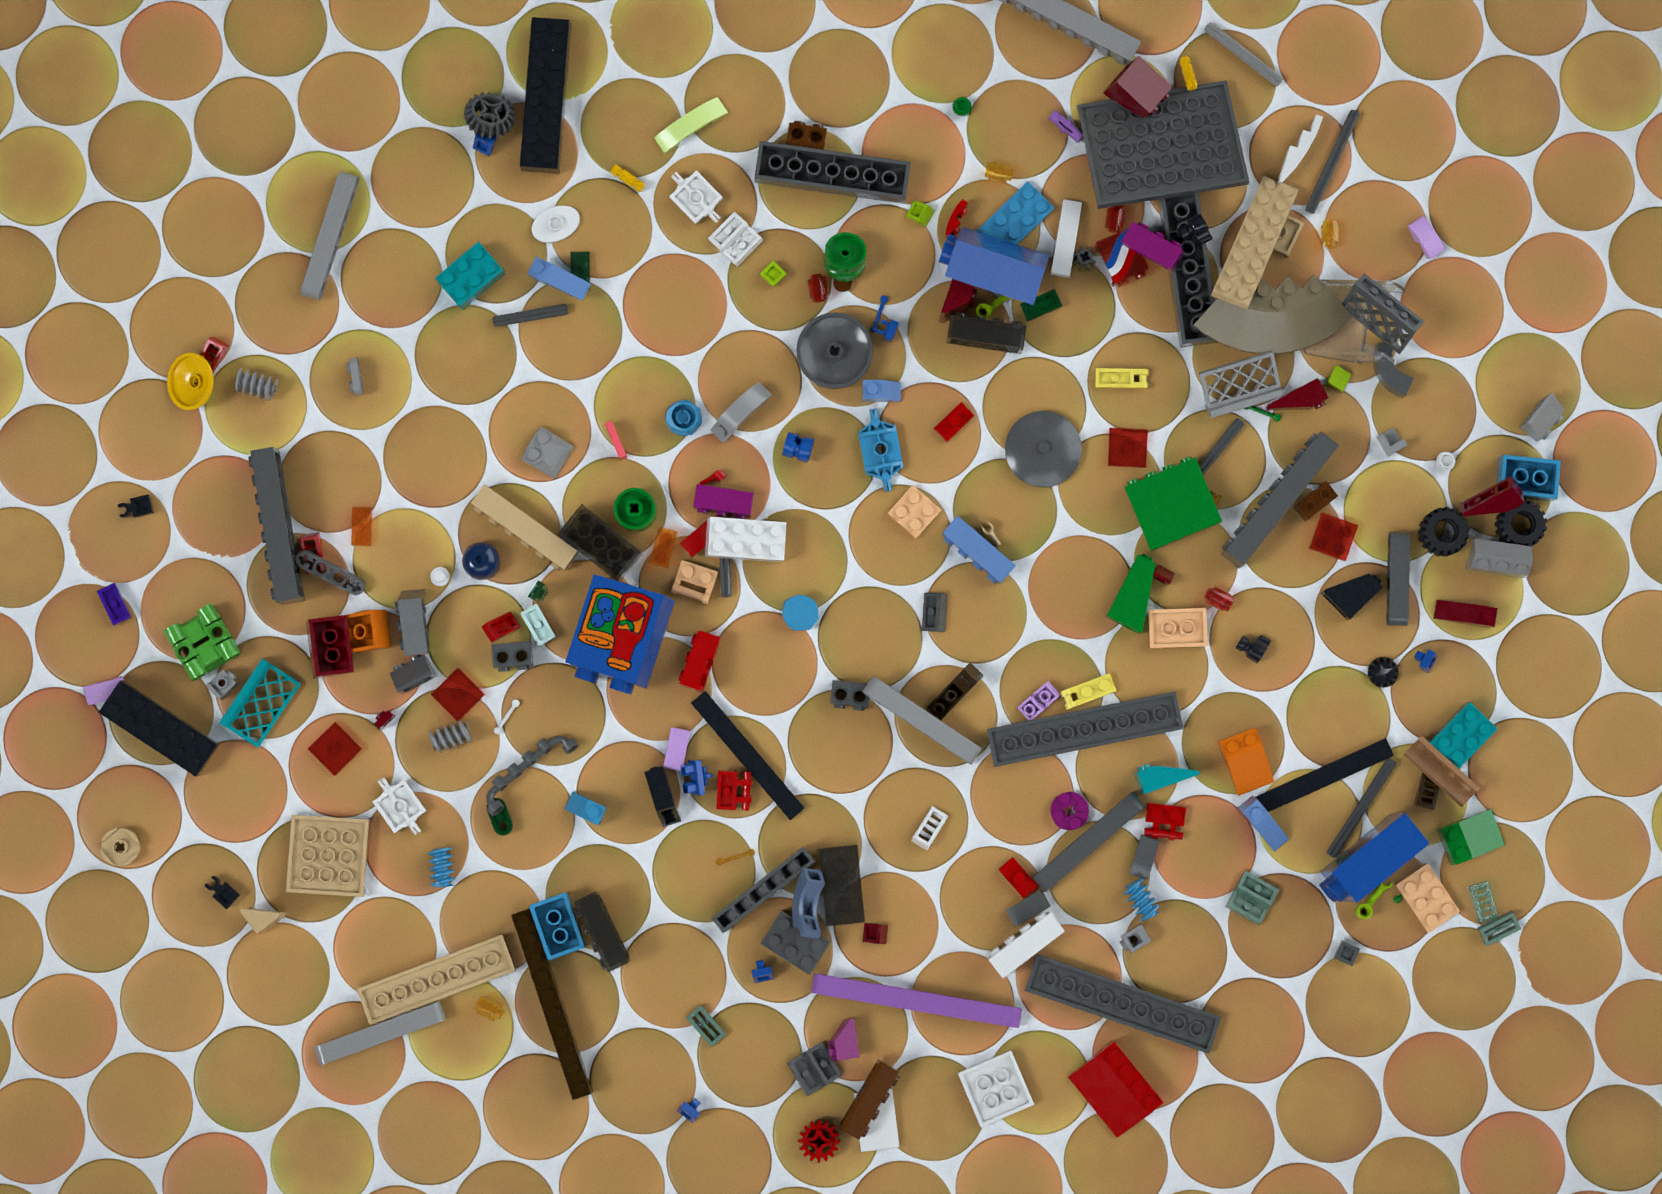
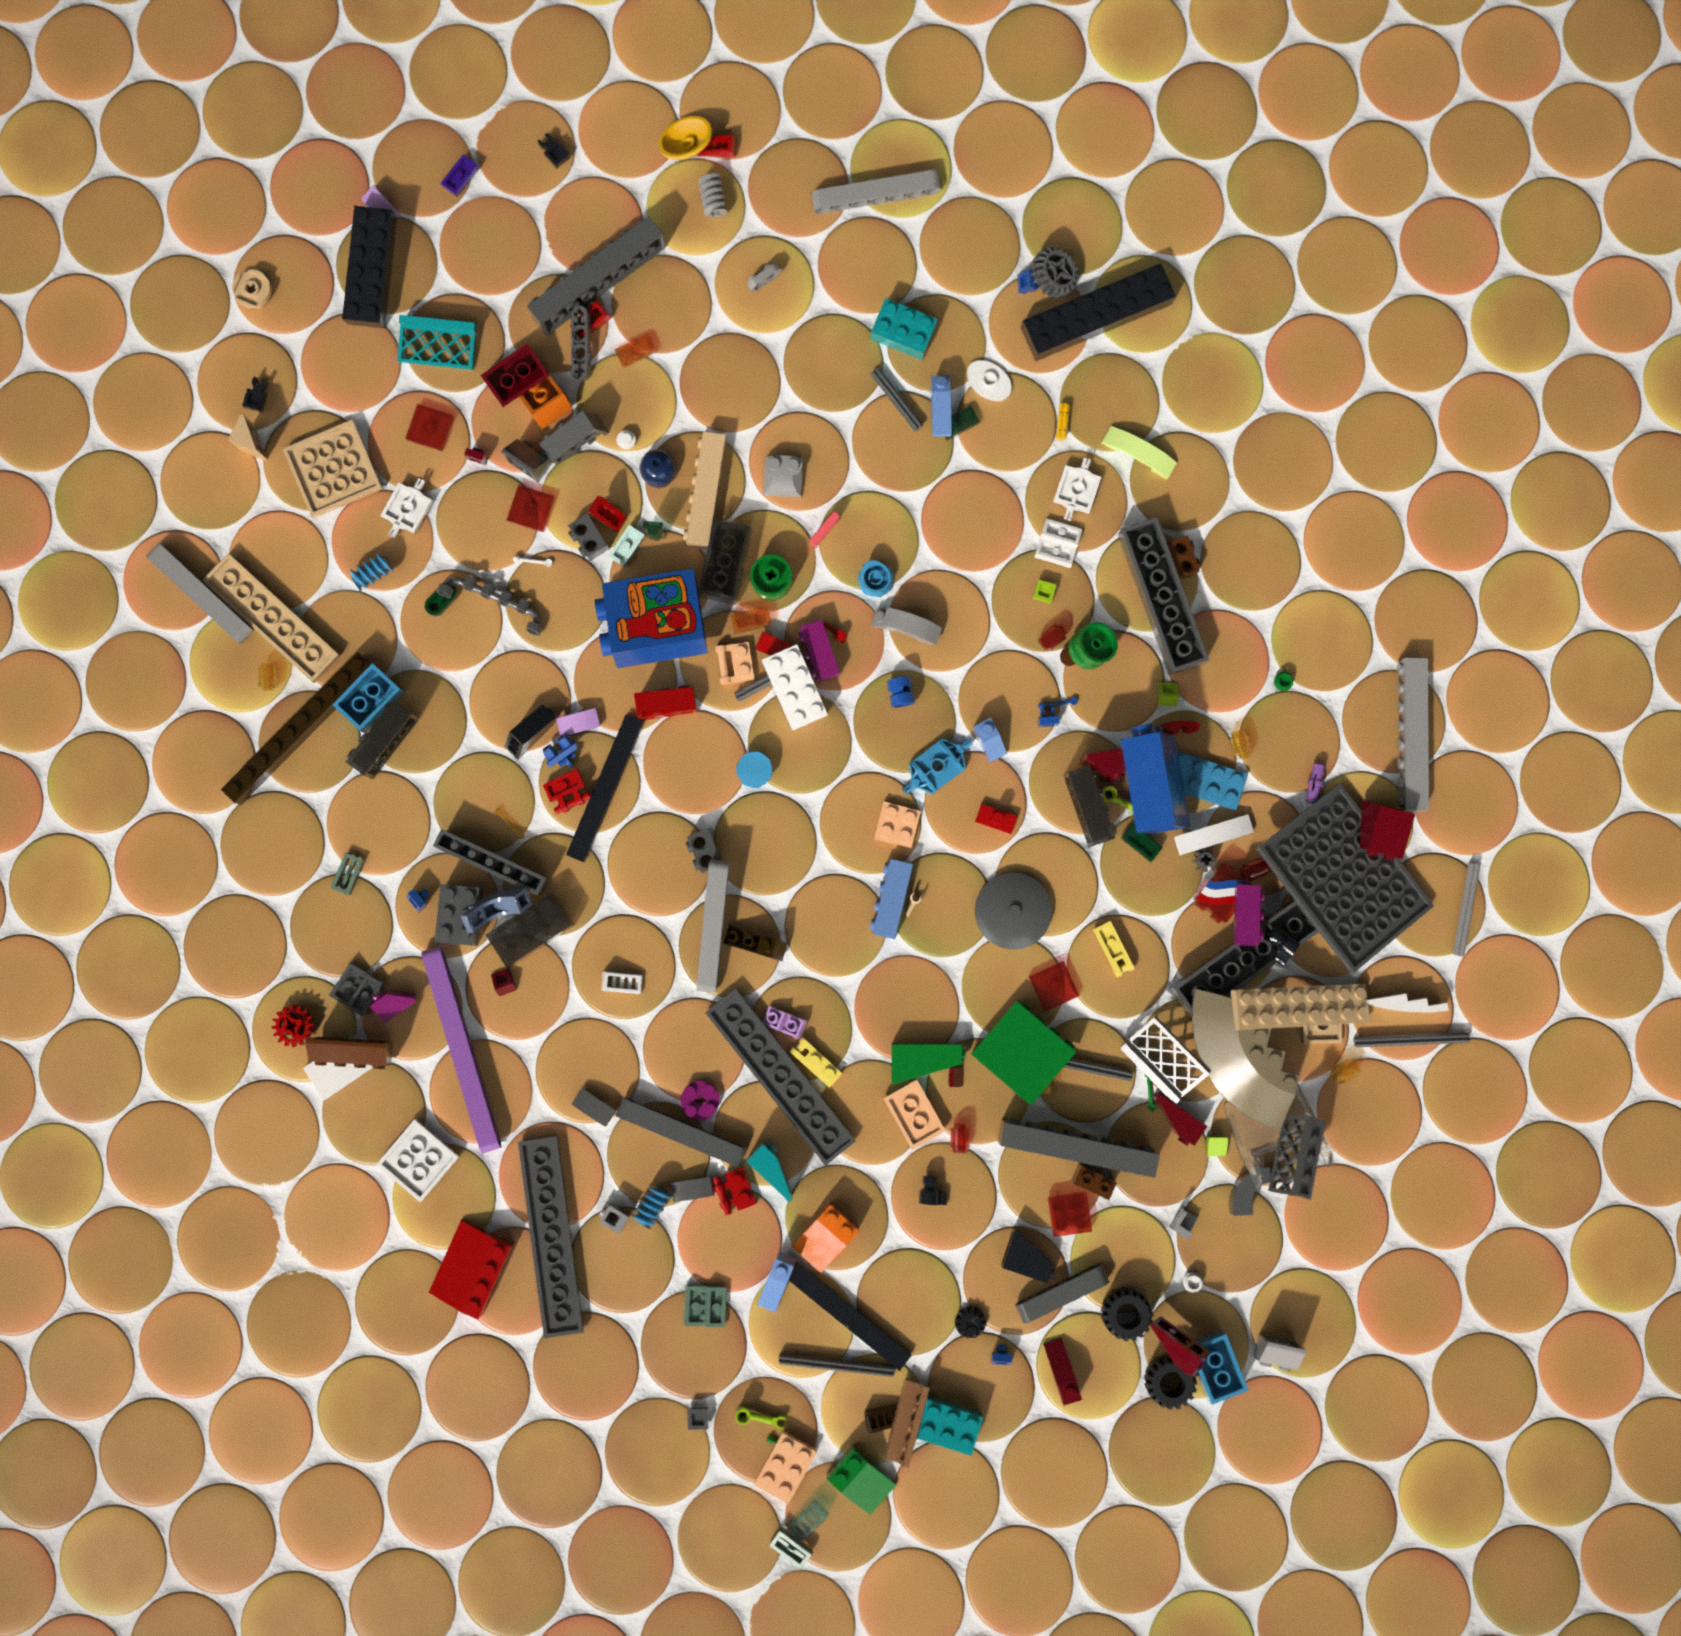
camera: 60 degrees right, 0 degrees up
bright green piece [163,603,242,681] -> none
light grey brick [205,670,239,700] -> none
light grey piece [429,720,472,753] -> none
dark azure slope [565,792,608,826] -> none
blue tile [677,1099,701,1123] -> none
dark grey dish [796,312,873,389] -> none
dark grey slope [922,593,948,632] -> none
white brick [987,911,1065,978] -> none
red tile [998,857,1038,899] -> none
yellow axle [1179,56,1197,91] -> none
blue brick [1319,813,1430,903] -> none
lavender slope [1407,216,1445,259] -> none
light grey slope [1465,538,1533,578] -> none

